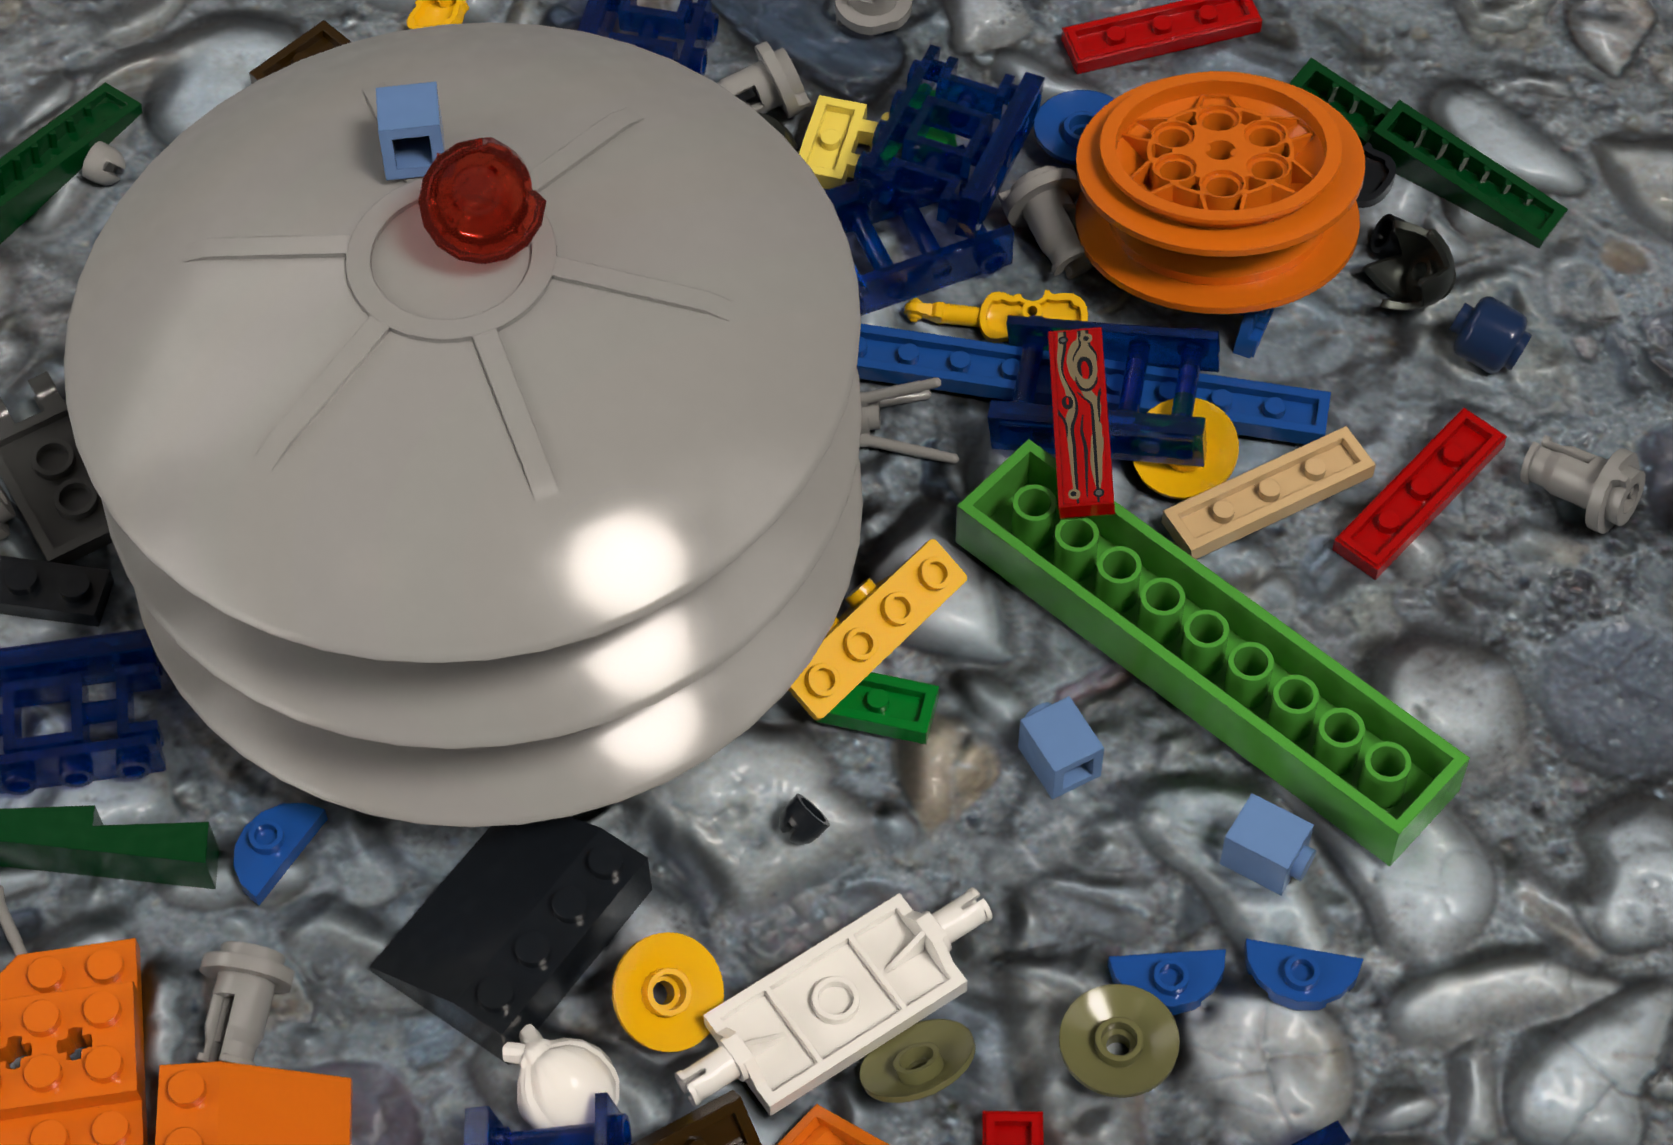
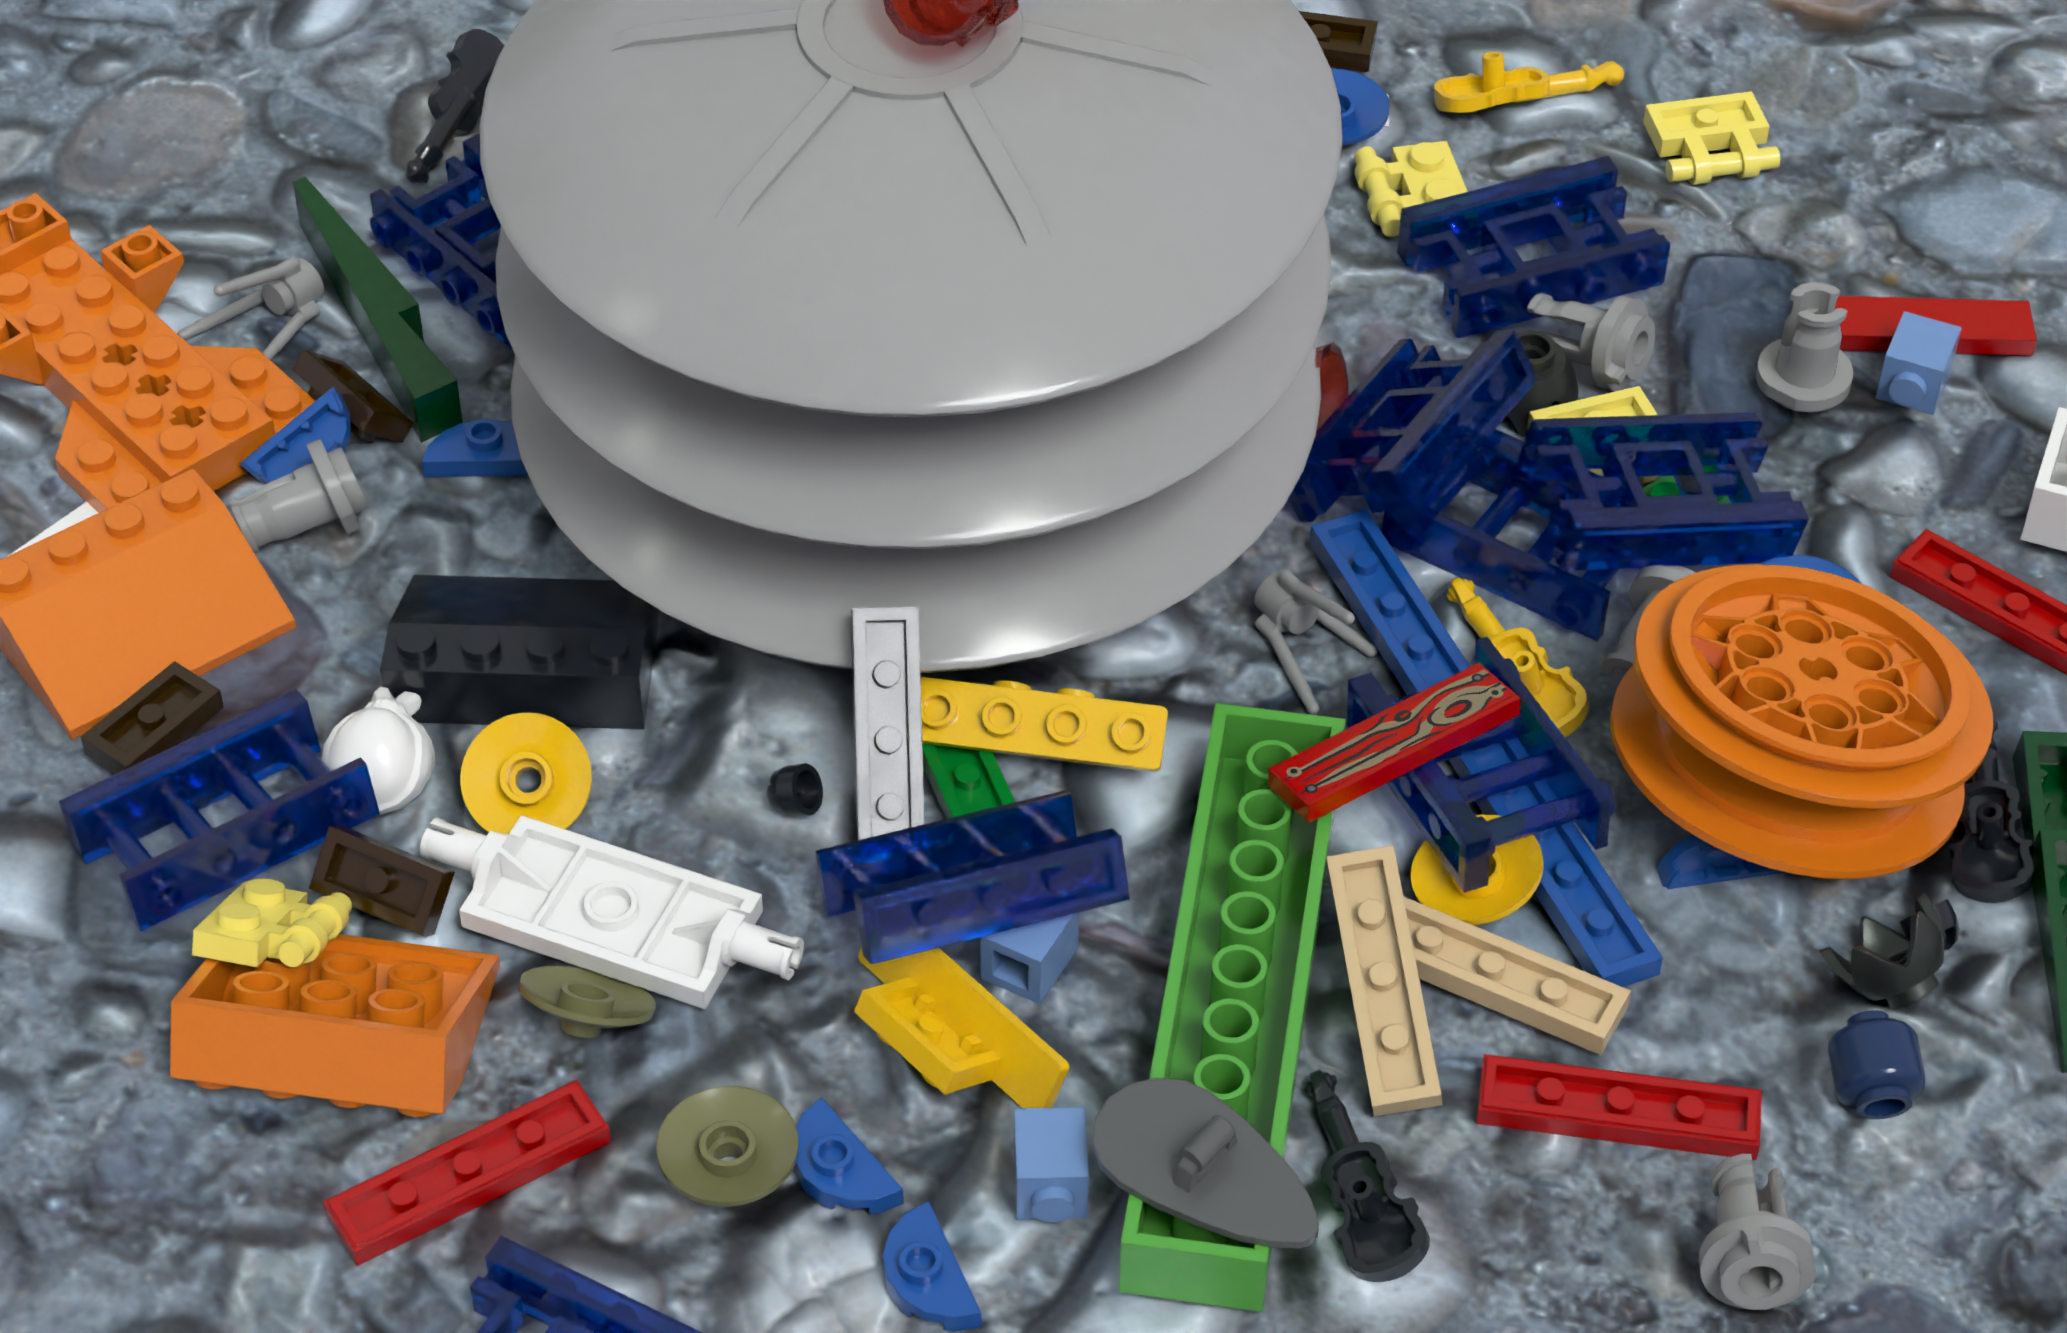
camera: 55 degrees right, 10 degrees down
none -> blue plate [240,386,351,484]
none -> dark brown plate [292,350,414,443]
none -> clear blue fence [815,790,1130,964]
none -> plate [851,607,926,874]
none -> yellow bracket [854,905,1069,1108]
none -> dark grey shield [1092,1078,1319,1249]
none -> black piece [1304,1069,1430,1282]
none -> tan plate [1327,845,1443,1117]

